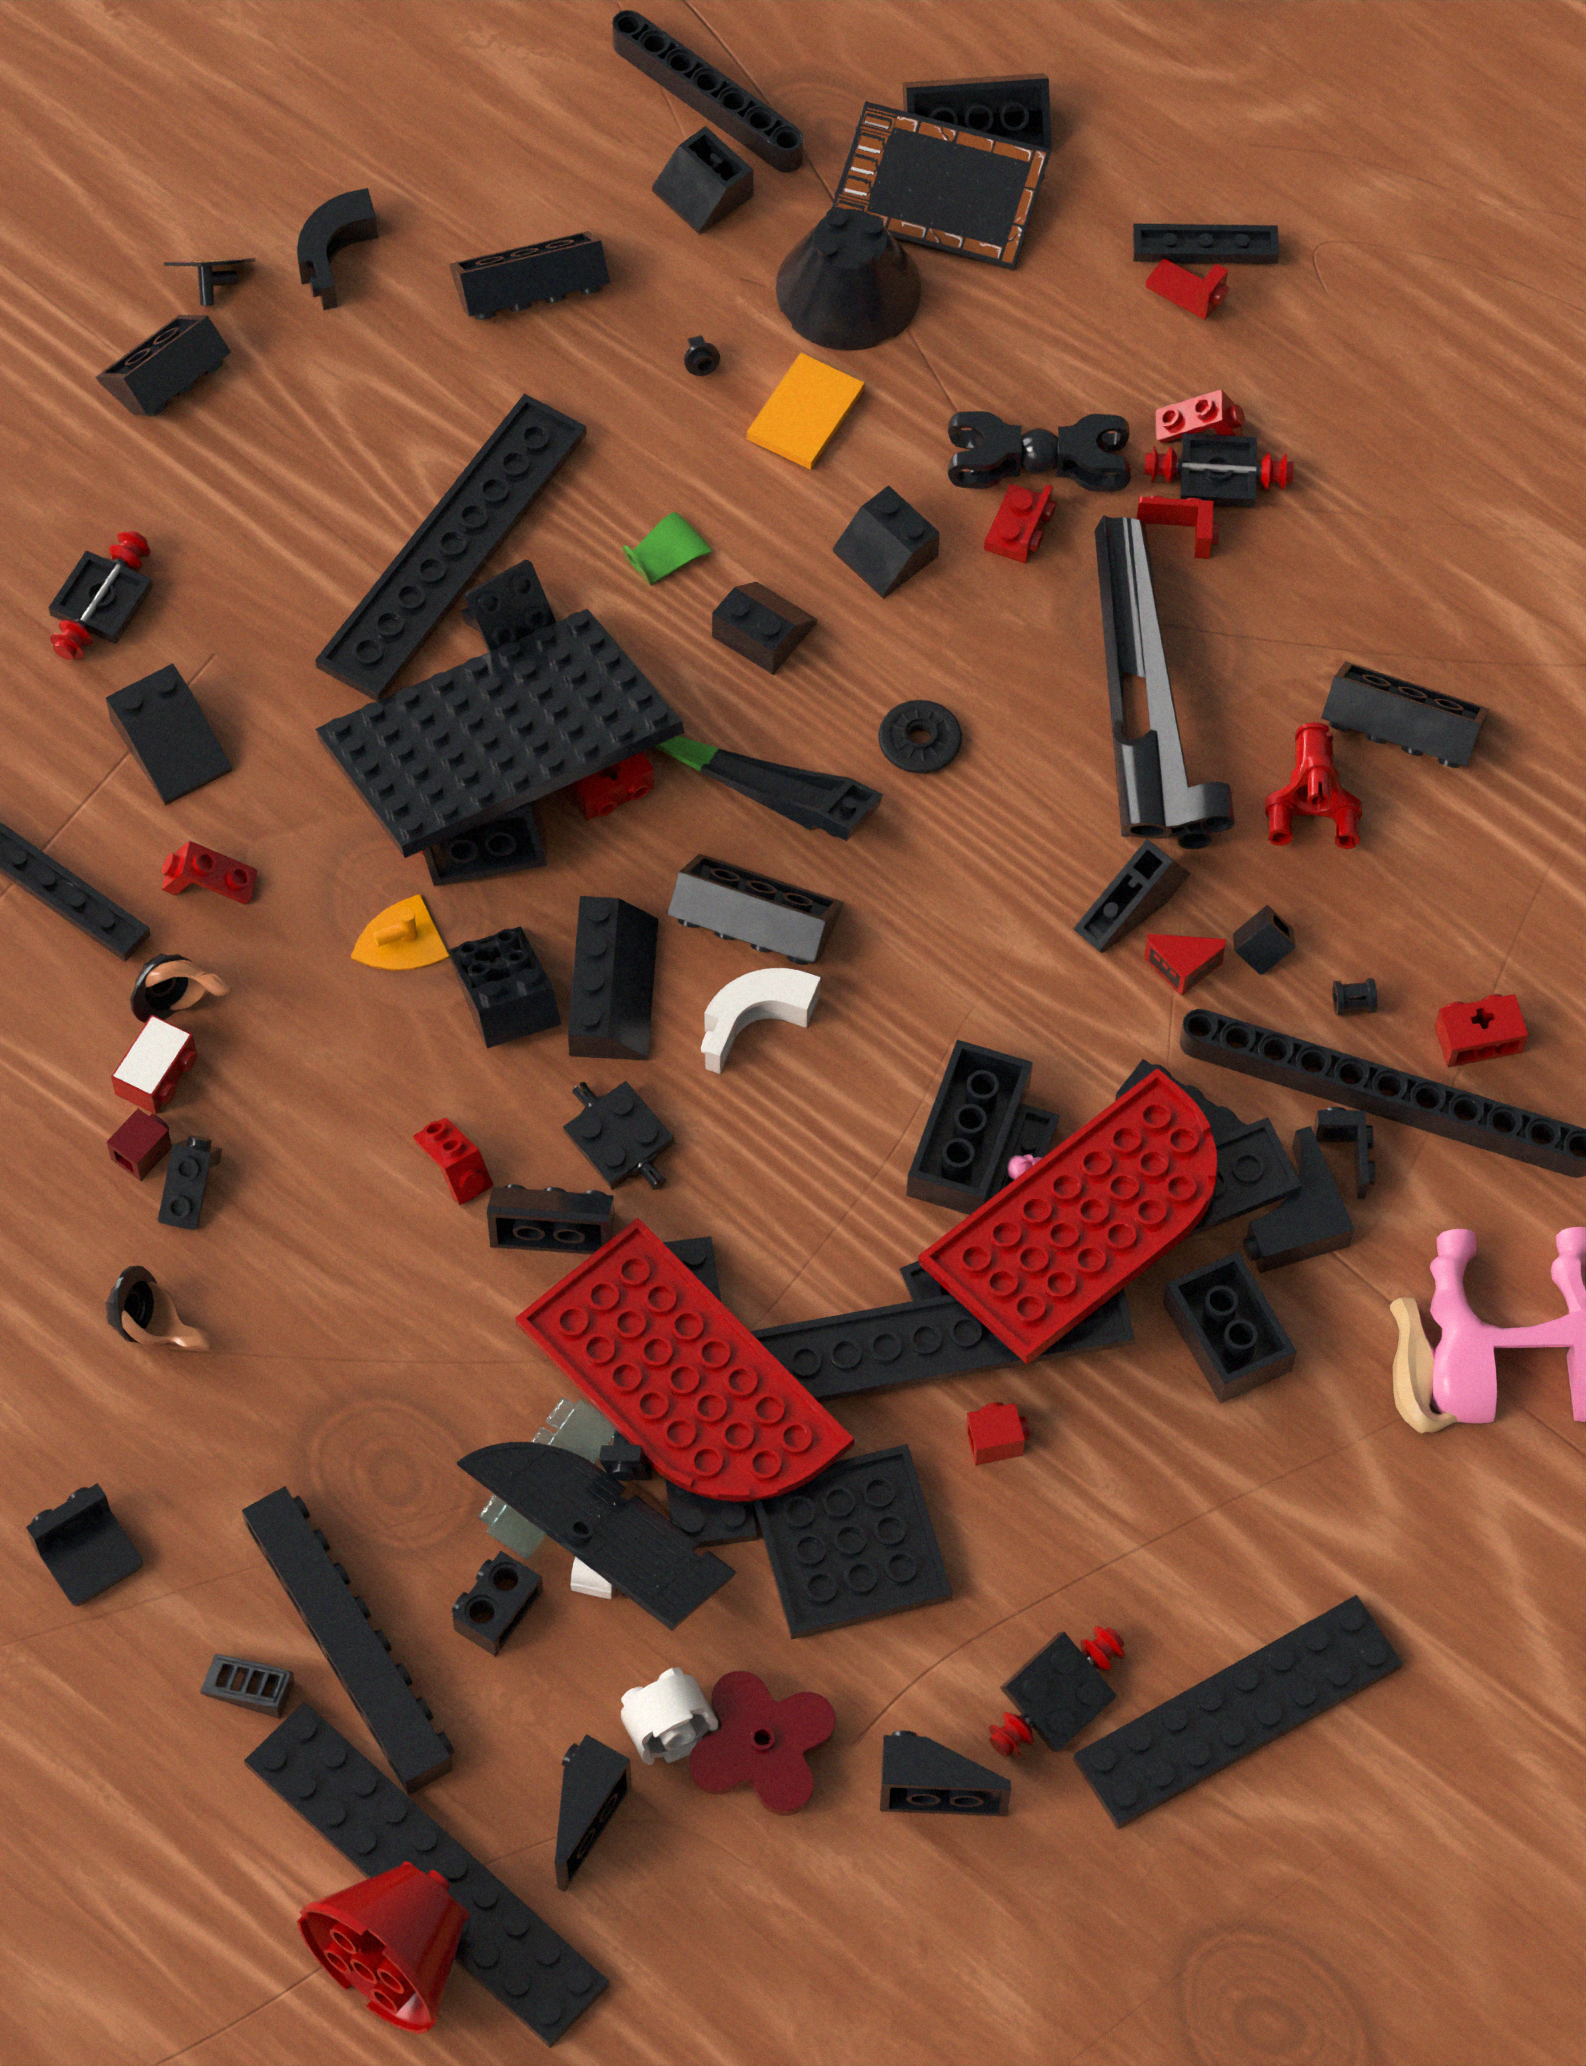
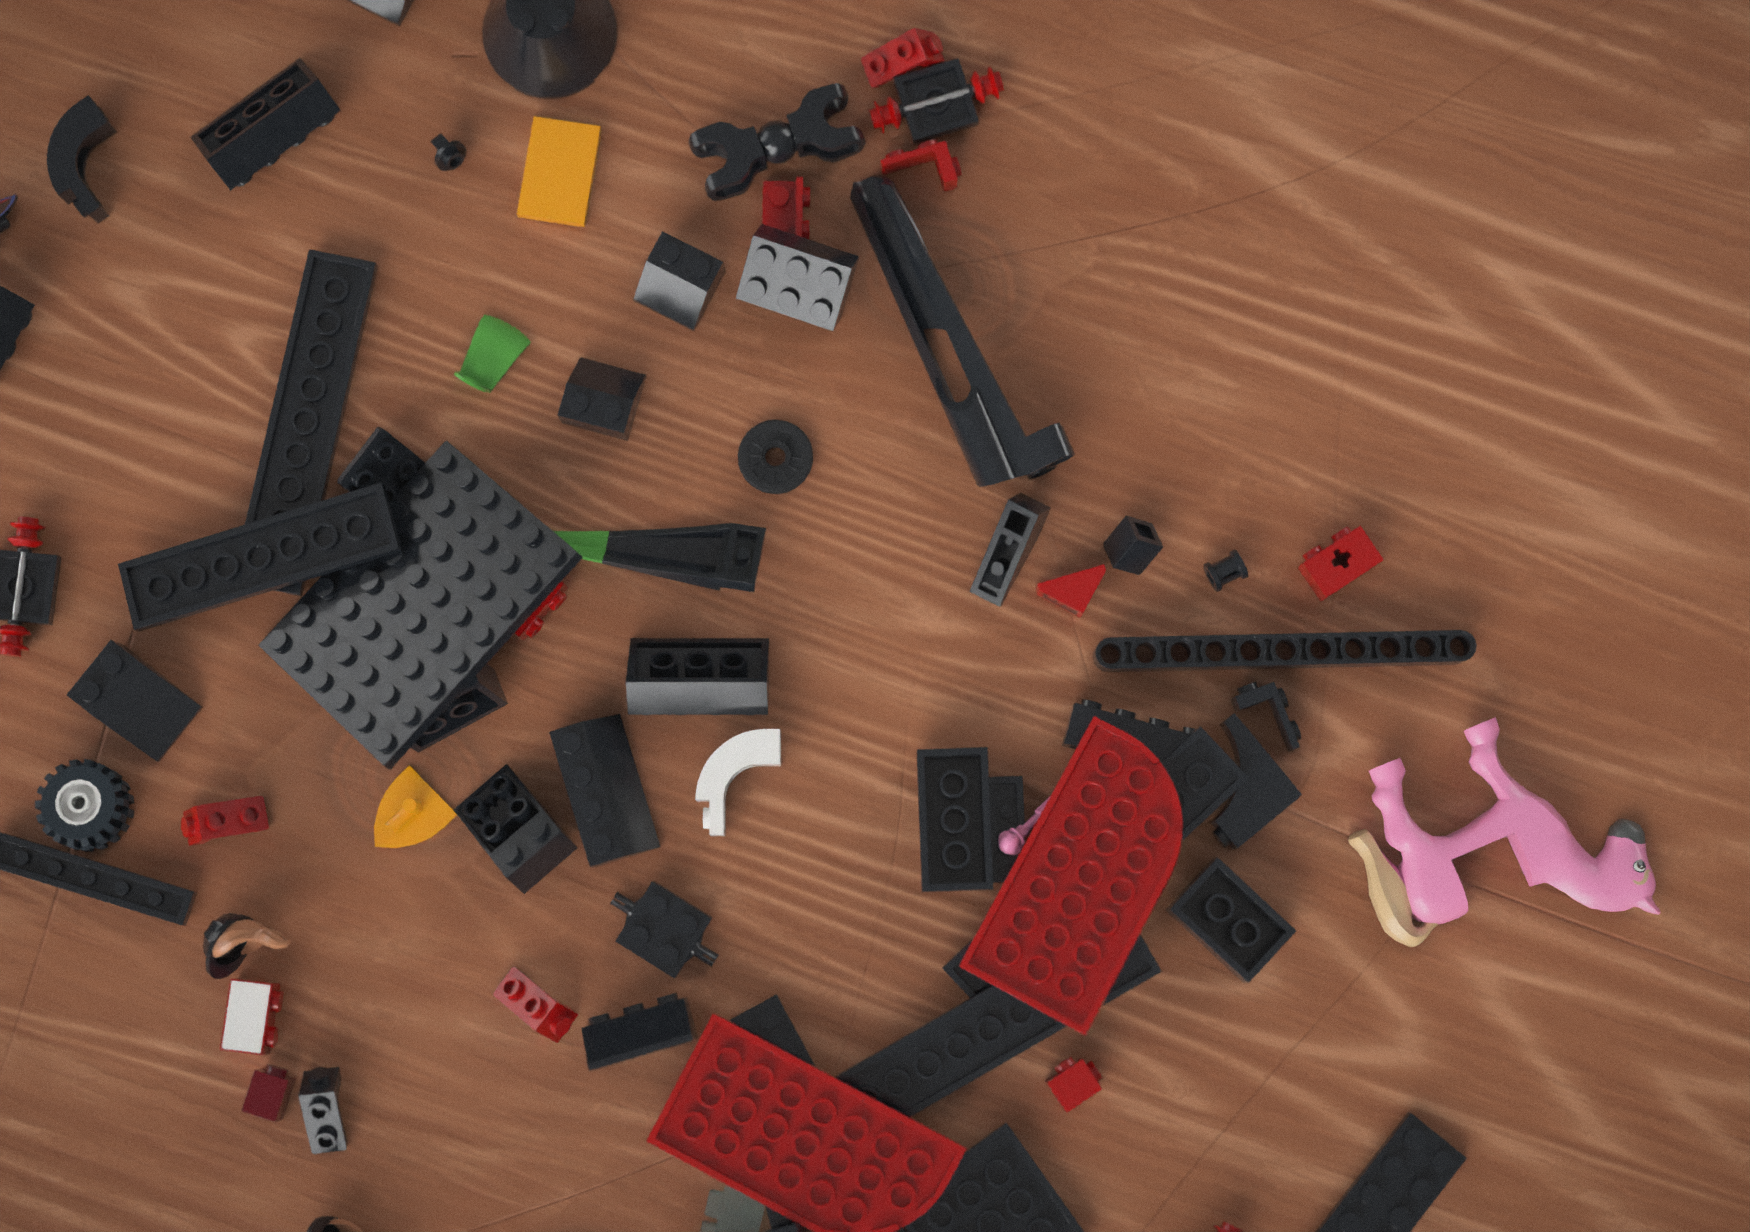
camera: 20 degrees left, 20 degrees up
red wheel [1264,722,1362,849] -> none
black slope [1321,661,1489,768] -> none
none -> black wheel [35,759,135,852]
none -> black plate [118,483,402,632]
none -> brick [736,224,859,331]

